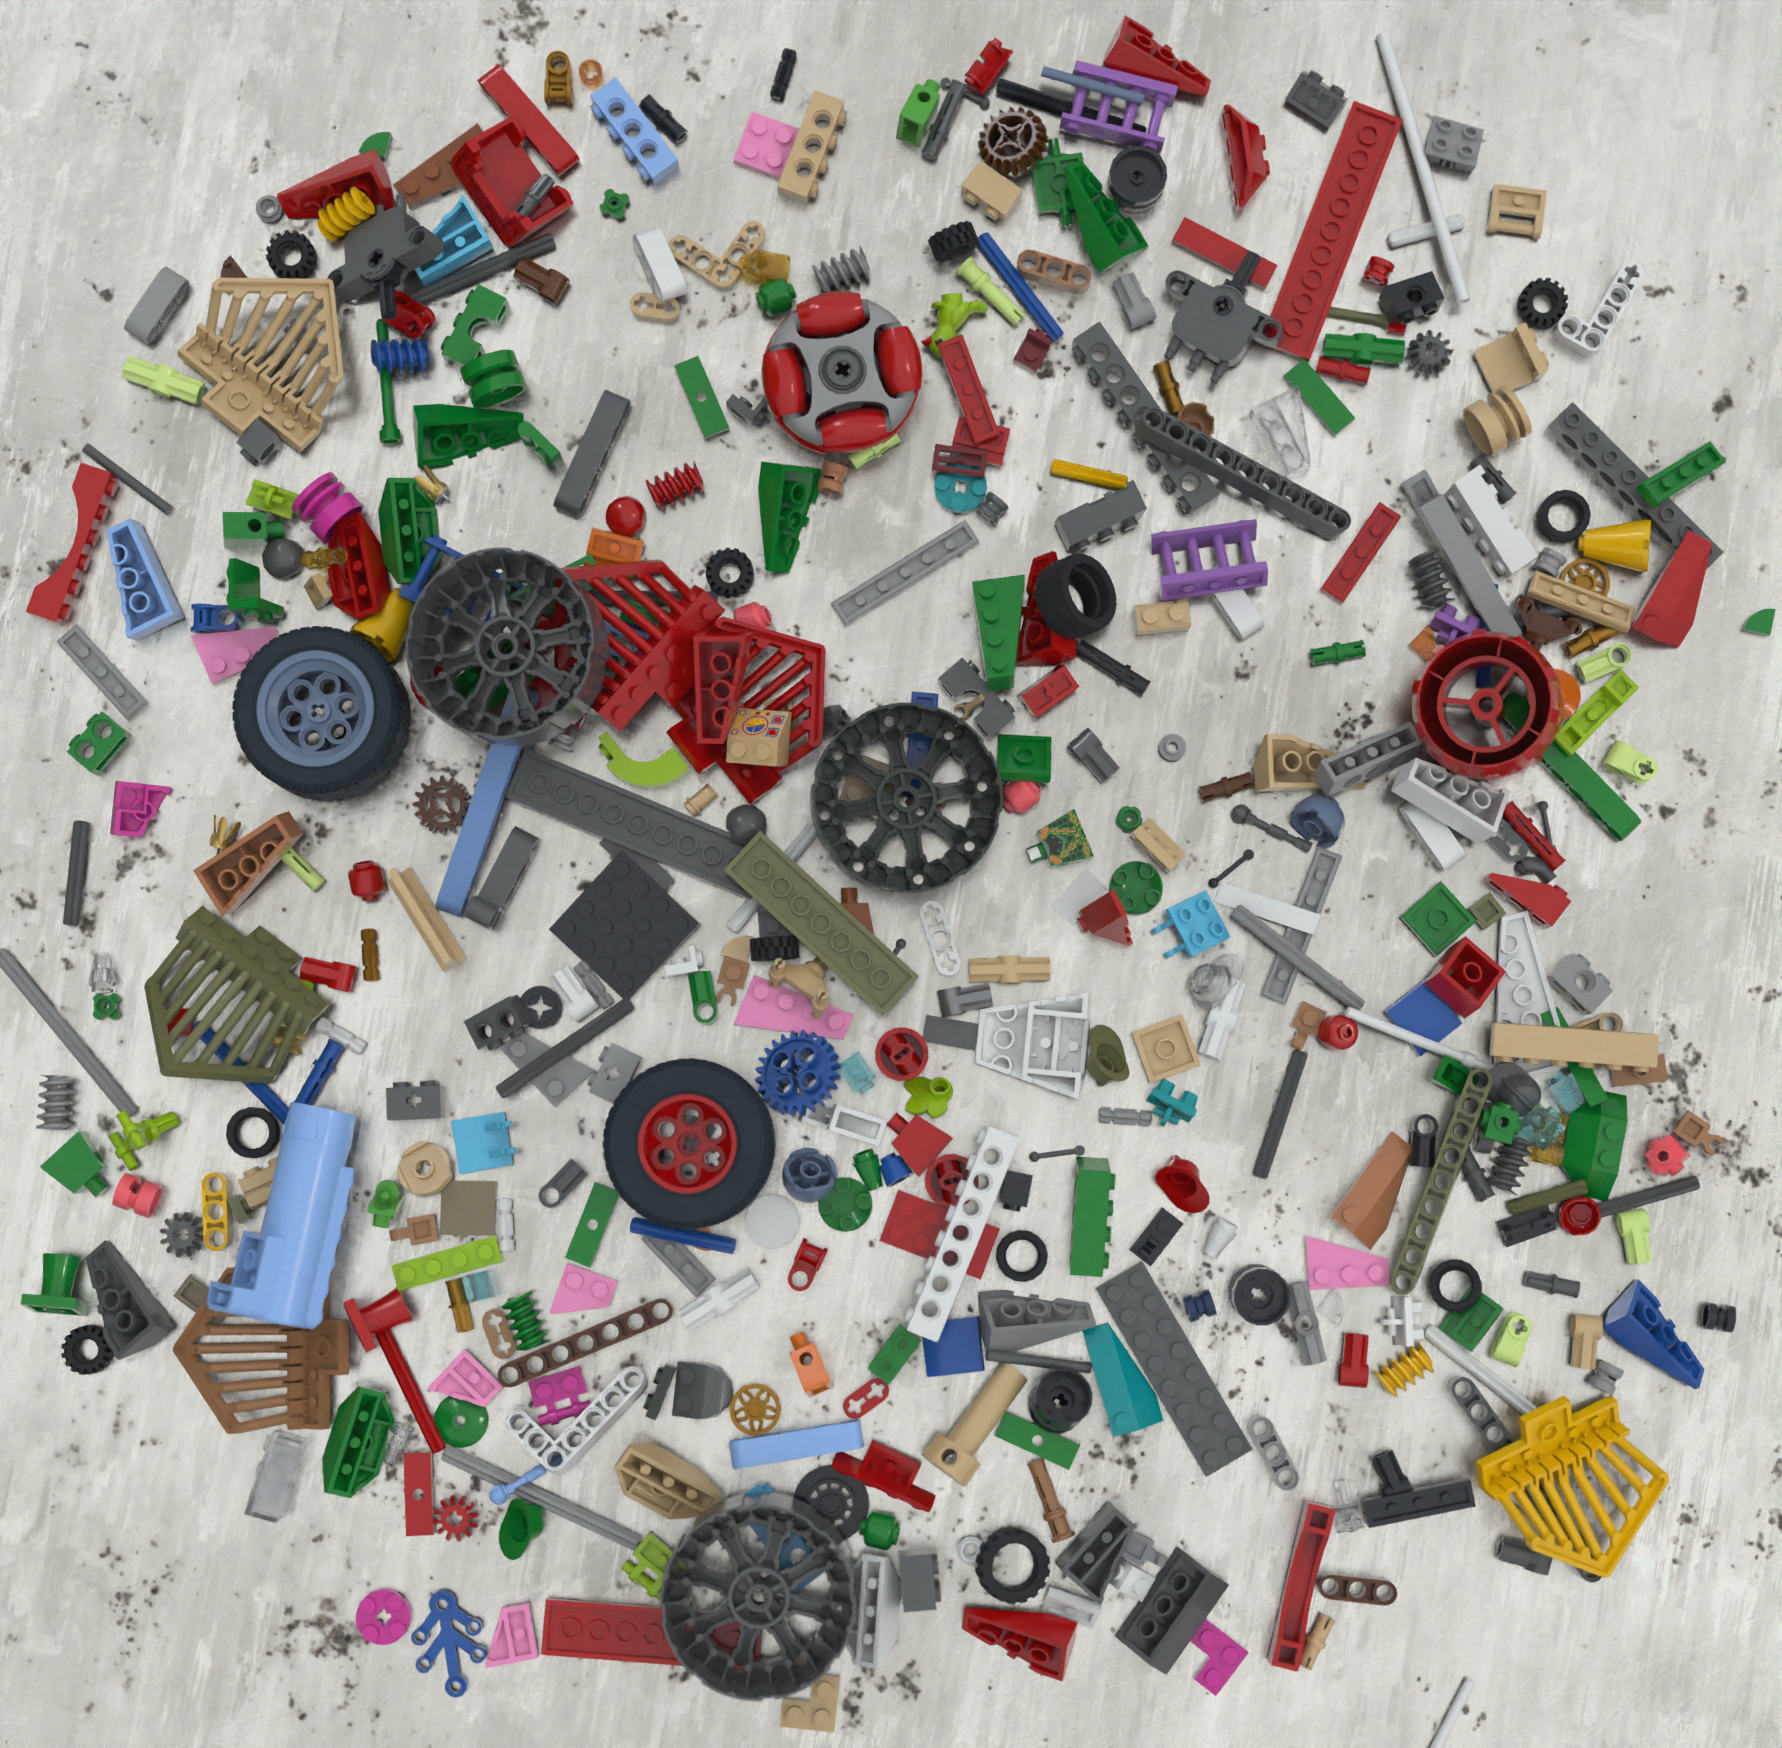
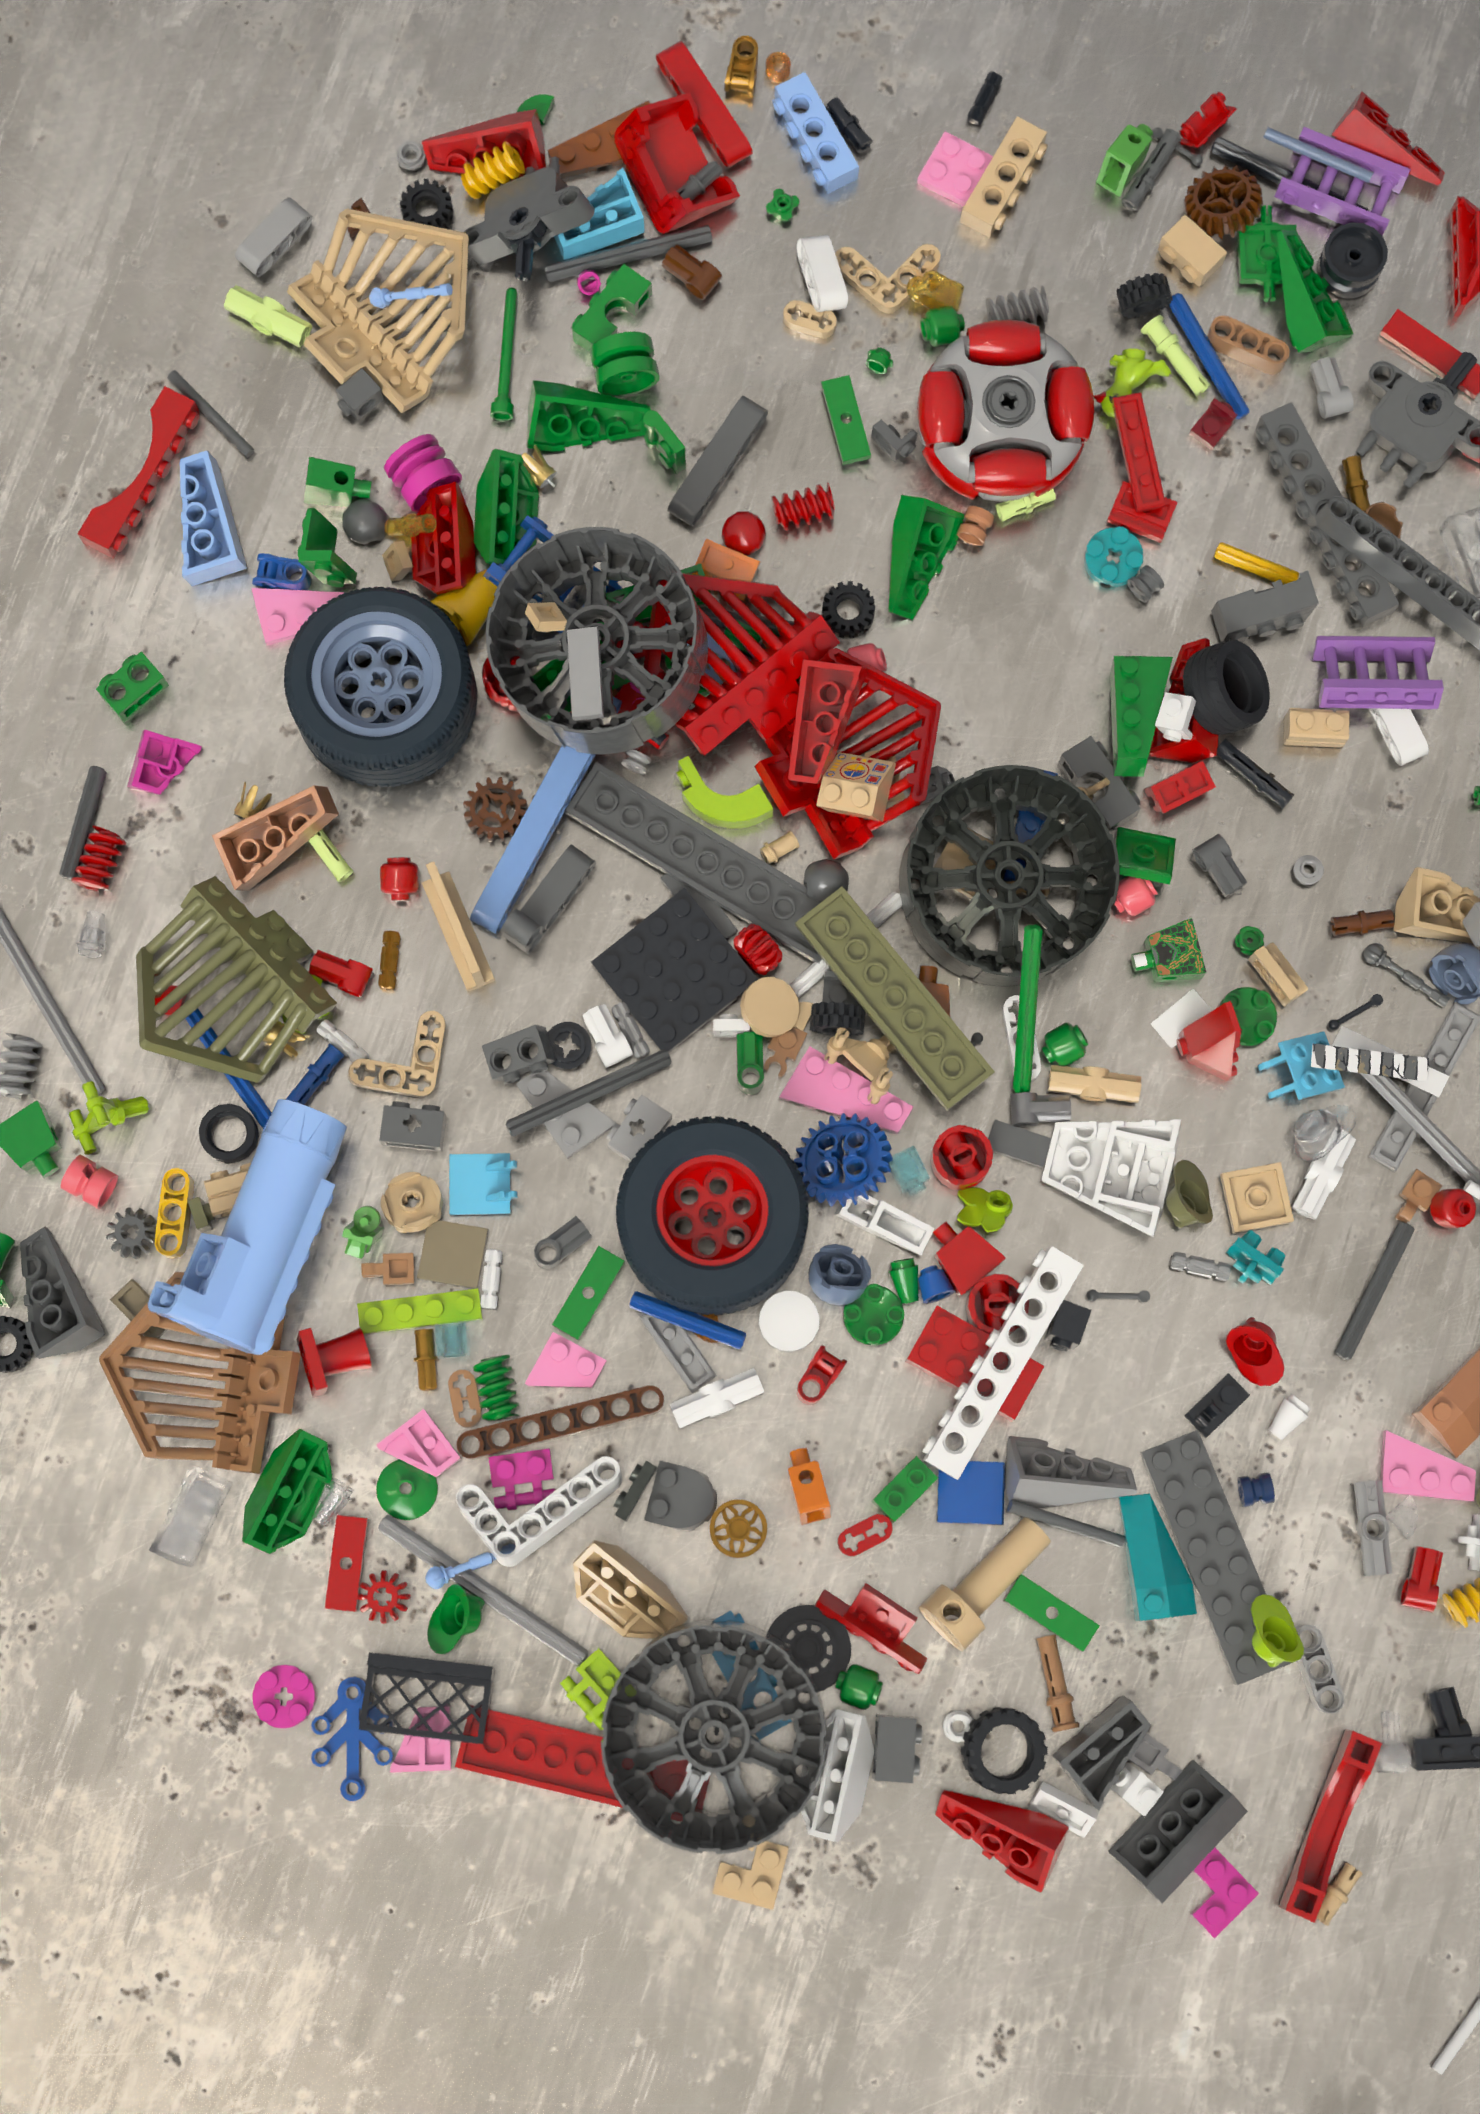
camera: 10 degrees right, 5 degrees down
light grey tile [57,624,148,721] -> none
green plate [93,993,120,1020] -> none
lime hips [245,479,299,520] -> none
blue piece [371,339,429,373] -> none
red axle [376,1329,446,1454] -> none
red piece [381,290,435,338] -> none
light blue beam [729,1420,864,1469] -> none
light grey tile [831,520,979,626] -> none
dark red tile [932,444,988,479] -> none
black tyre [996,1230,1048,1282] -> none
black wheel [1028,1368,1092,1434] -> none
green wedge [1069,1156,1115,1277] -> none
black wheel [1228,1264,1290,1325] -> none
reddish brown beam [1315,1571,1397,1606] -> none
none -> red piece [71,825,127,892]
none -> tan beam [348,1011,445,1098]
none -> black fence [359,1652,495,1745]
none -> light blue piece [369,283,453,308]
none -> tan plate [525,602,567,632]
none -> light grey tile [567,627,604,721]
none -> dark pink hinge [577,270,601,295]
none -> red gear [734,924,783,975]
none -> tan tile [740,977,800,1038]
none -> green plate [866,347,894,374]
none -> green axle [1013,924,1042,1093]
none -> green head [1042,1022,1089,1066]
none -> white bracket [1155,692,1196,742]
none -> lime piece [1251,1594,1304,1667]
none -> sticker [1311,1043,1429,1081]

